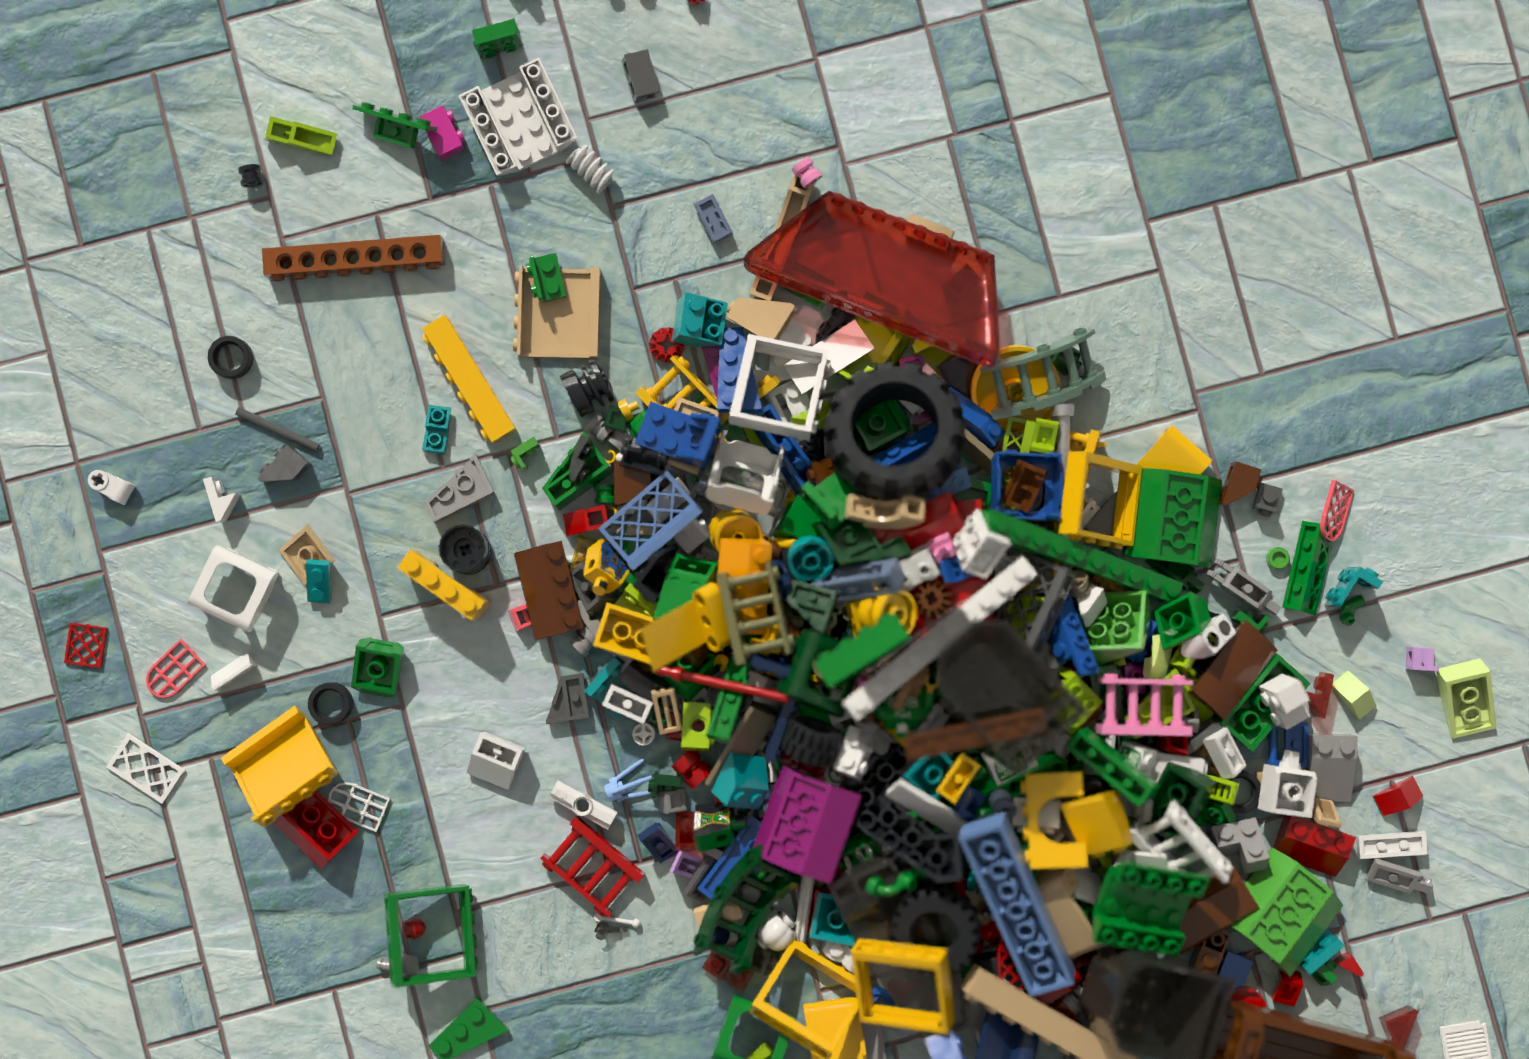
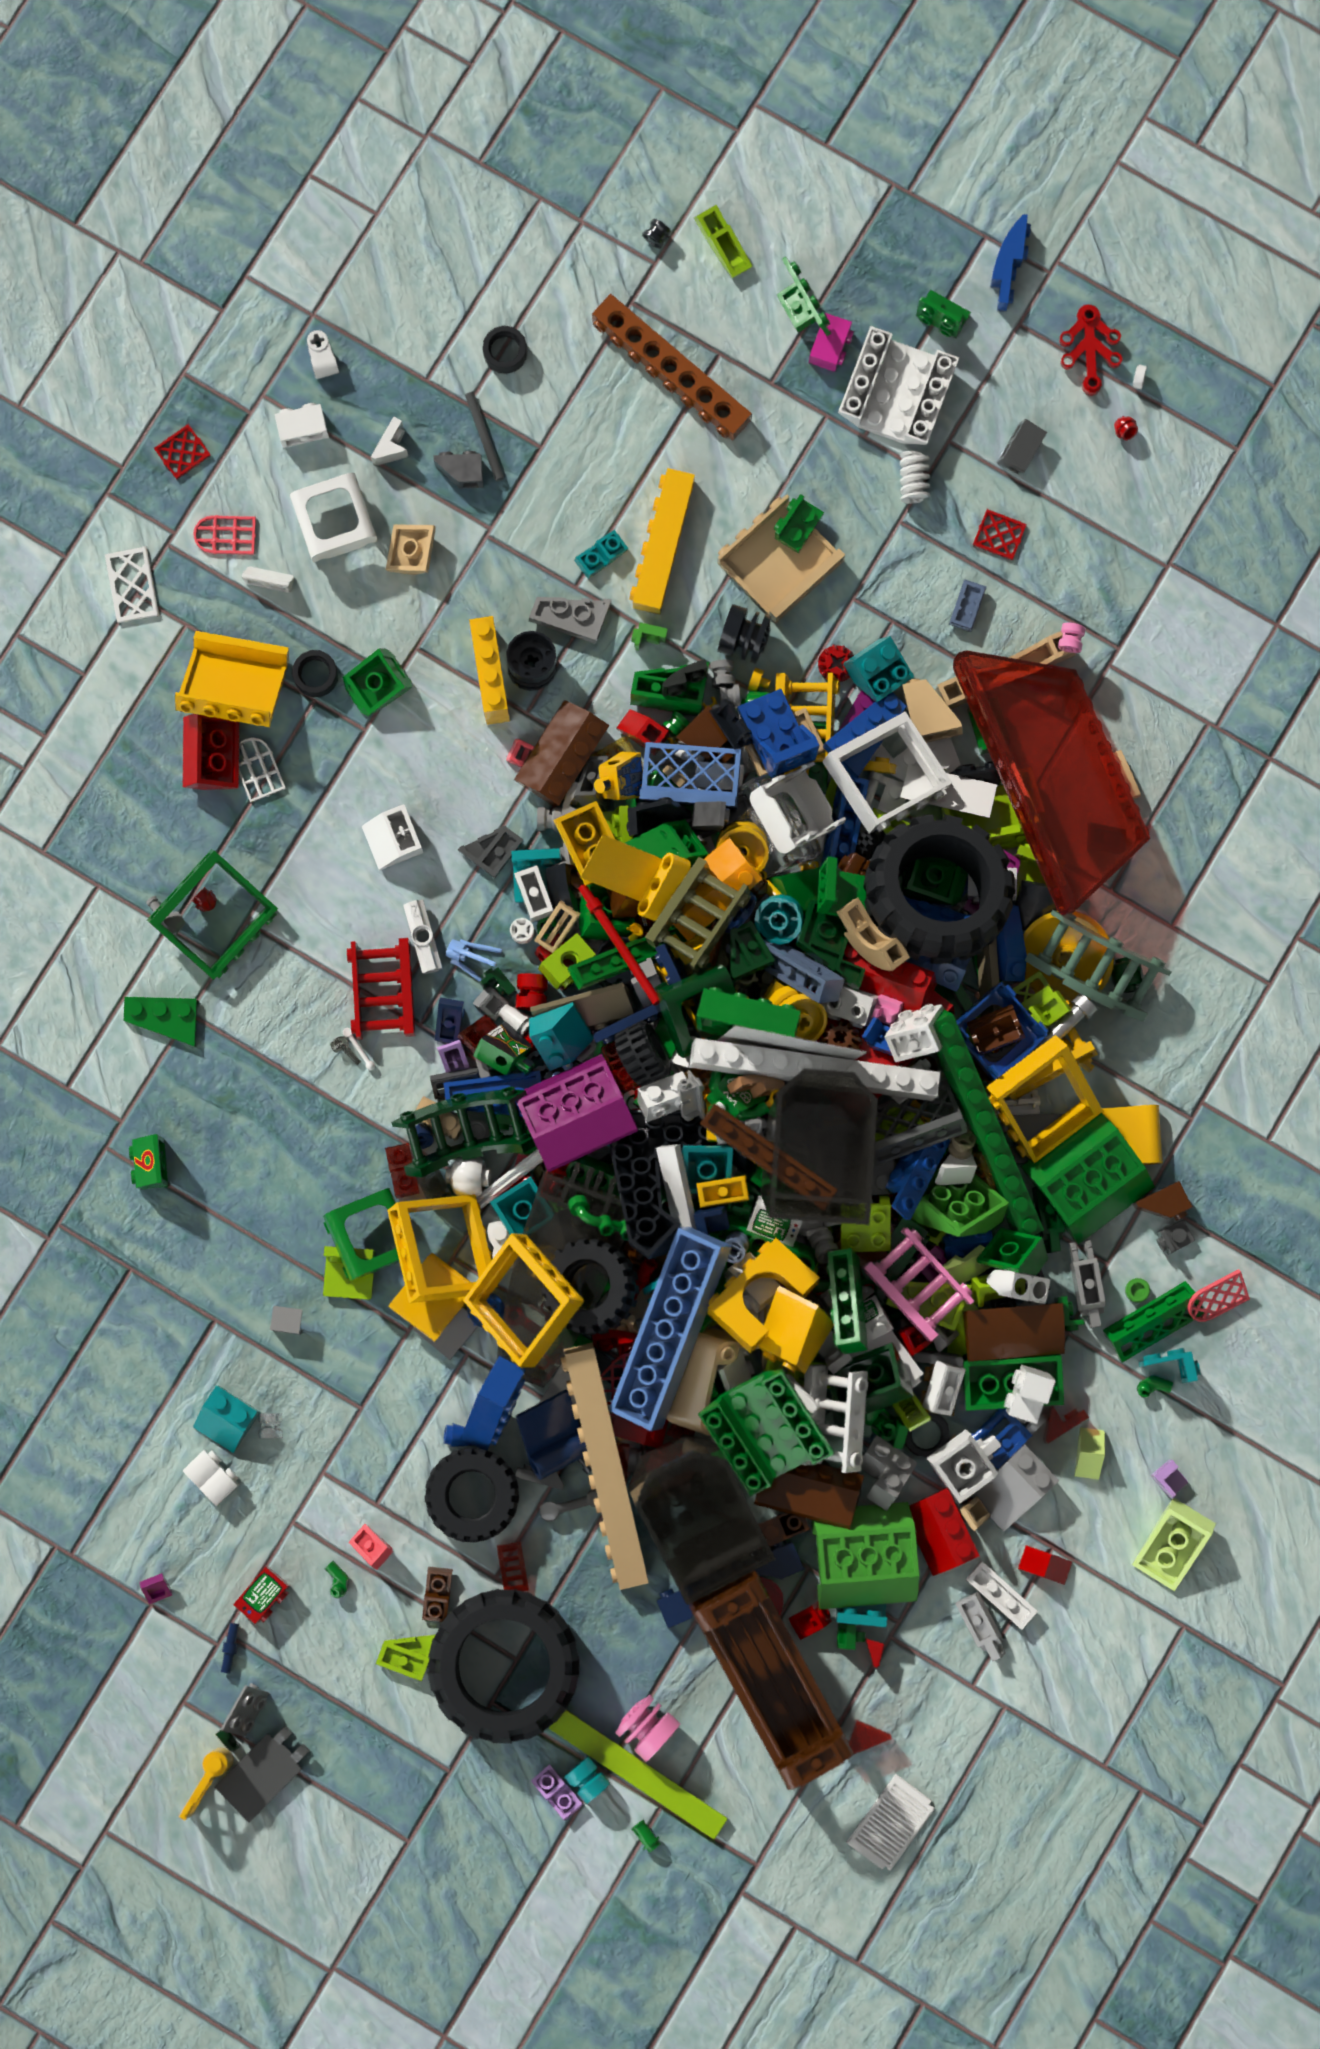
camera: 50 degrees right, 5 degrees down
teal plate [306,559,332,604] -> none
dark green tile [604,405,627,433] -> none
none -> white brick [274,403,329,448]
none -> white cone [499,1004,532,1037]
none -> red window [973,509,1027,560]

